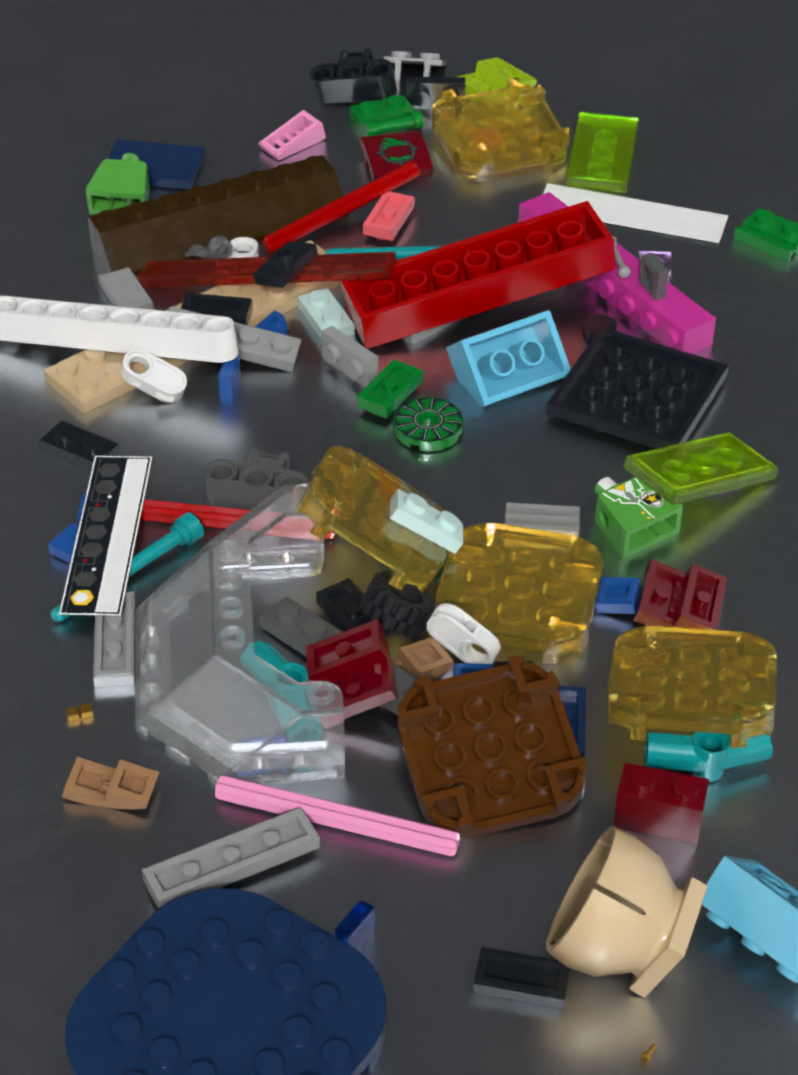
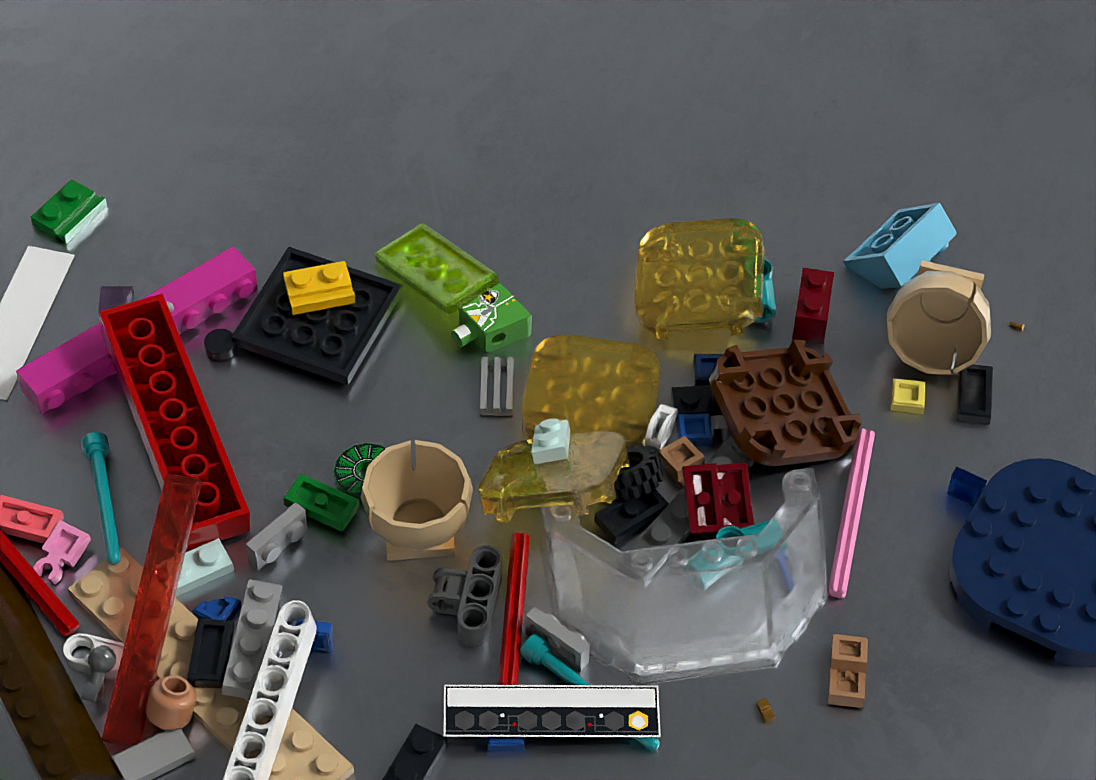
camera: 95 degrees left, 10 degrees up
blue tile [48,523,79,563] -> none
light grey tile [93,592,136,688] -> none
white piece [120,349,187,403] -> none
light grey plate [142,807,320,909] -> none
black plate [253,241,318,288] -> none
medium azure slope [446,310,571,407] -> none
blue tile [595,577,641,614] -> none
dark red slope [633,559,727,635] -> none
dark grey tile [639,252,669,300] -> none
none -> bright pink plate [33,520,92,585]
none -> nougat head [146,676,197,730]
none -> yellow plate [283,261,355,315]
none -> tan plate [361,440,473,561]
none -> light grey plate [525,606,590,672]
none -> light yellow tile [890,378,925,414]

